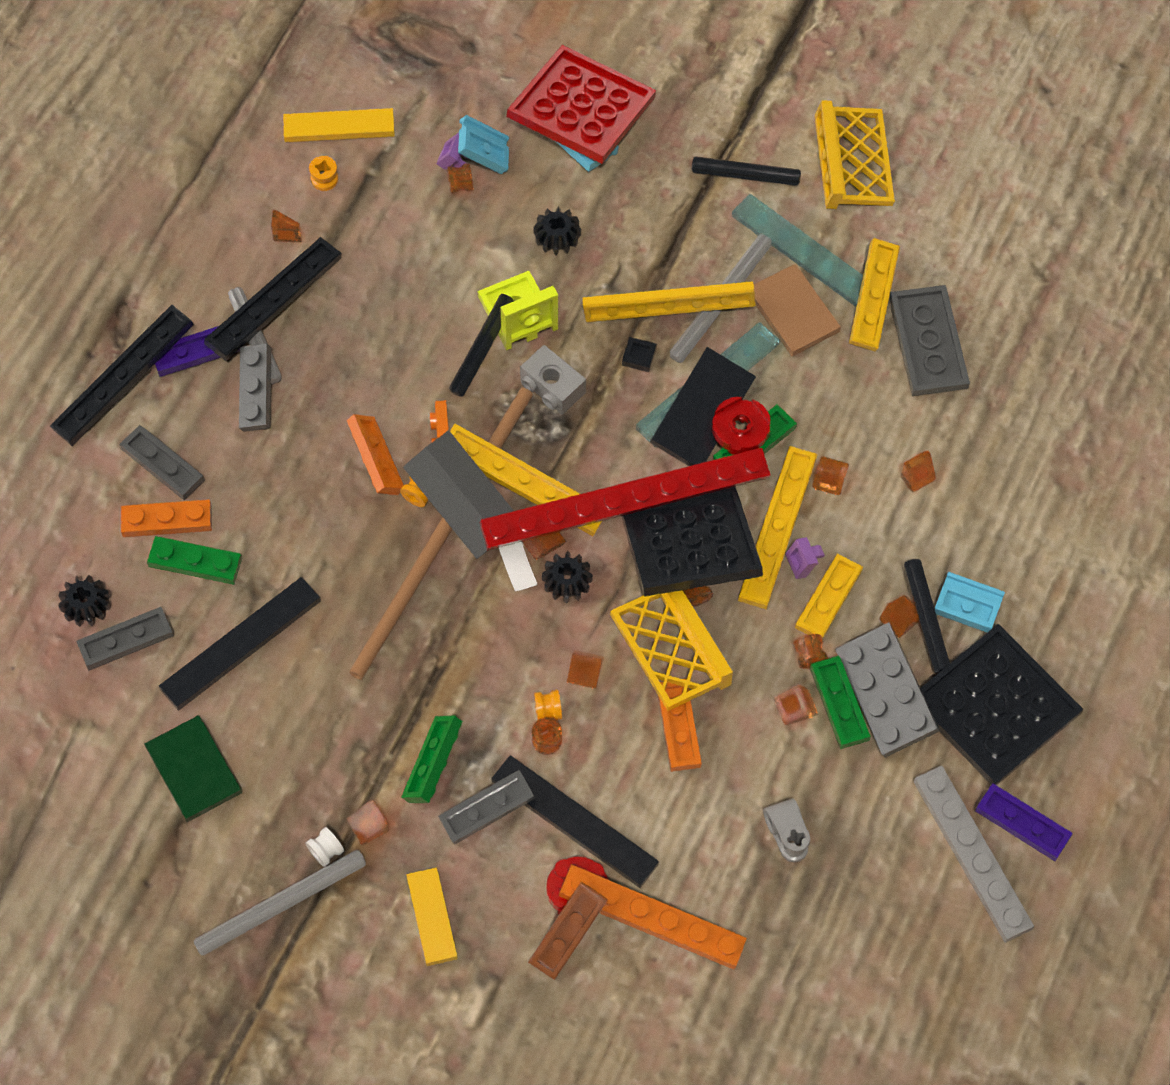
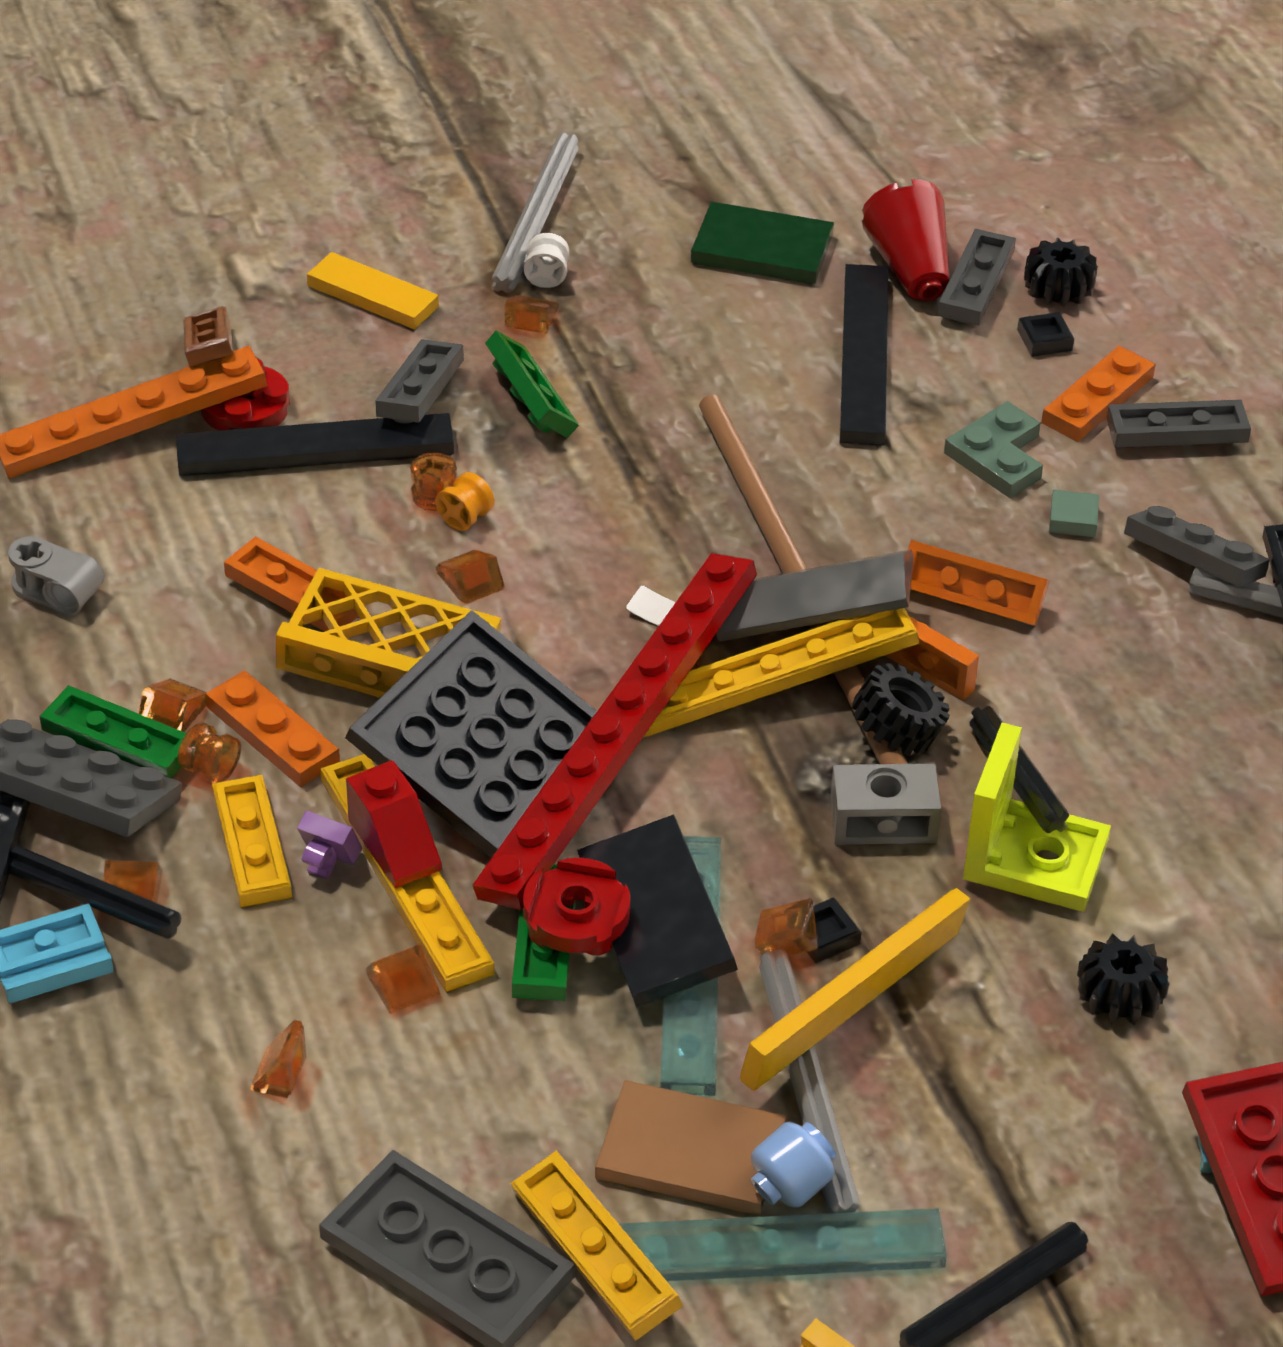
camera: 135 degrees right, 20 degrees down
green plate [147,536,242,585] -> none
black gear [542,551,593,604] -> none
none -> orange plate [205,670,340,787]
none -> red slope [346,760,442,888]
none -> light blue head [750,1122,836,1208]
none -> clear orange slope [755,898,818,956]
none -> black tyre [852,664,950,755]
none -> red cone [861,179,949,301]
none -> sand green plate [944,401,1043,498]
none -> black tile [1017,312,1074,357]
none -> sand green tile [1049,489,1099,537]

